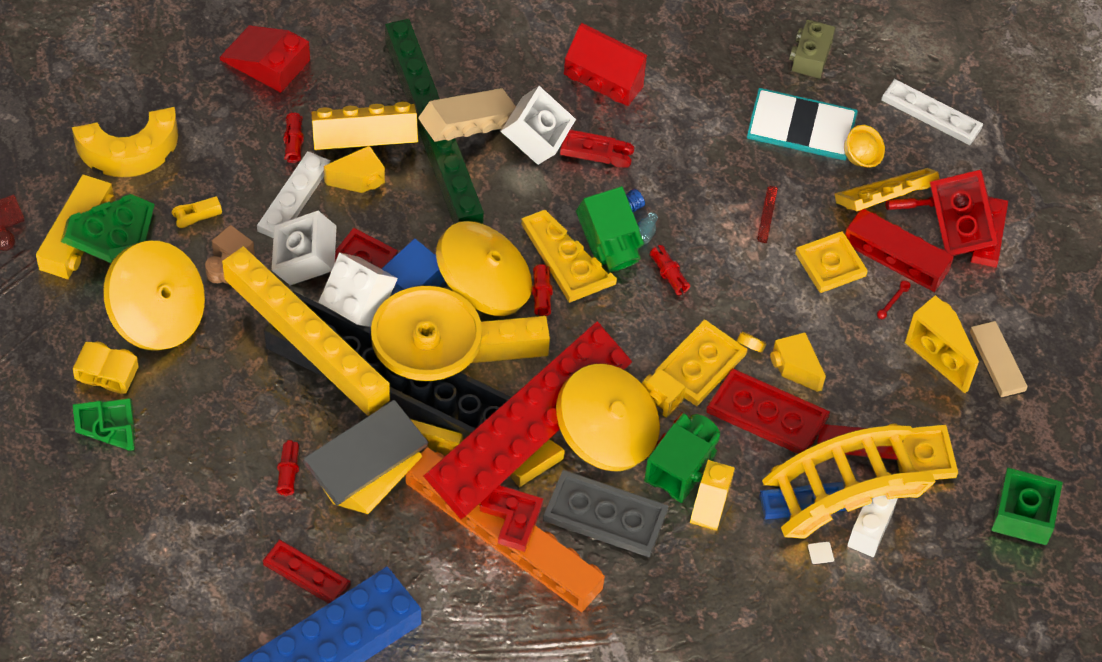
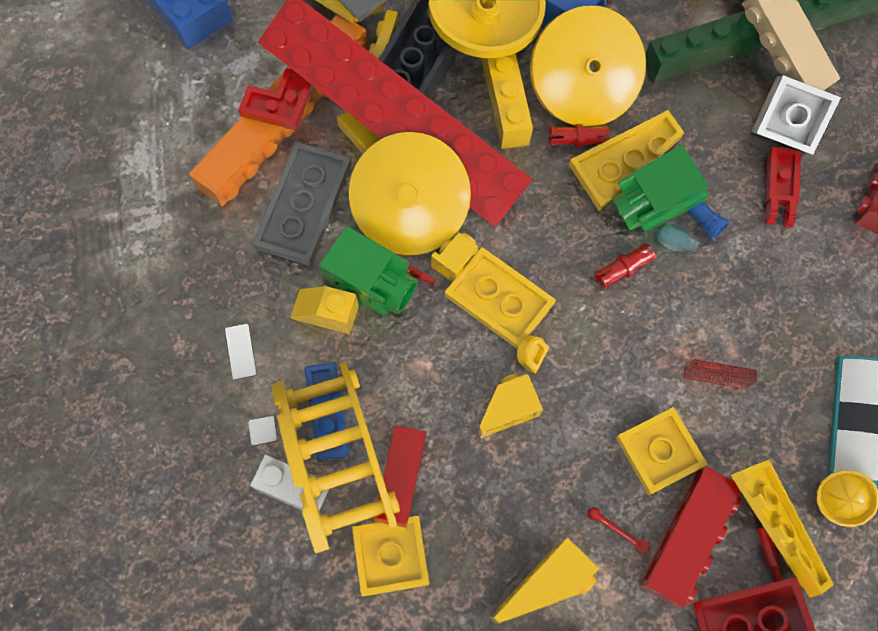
camera: 90 degrees right, 15 degrees up
red tile [706,368,830,454] -> none
none -> white sticker [225,324,256,379]

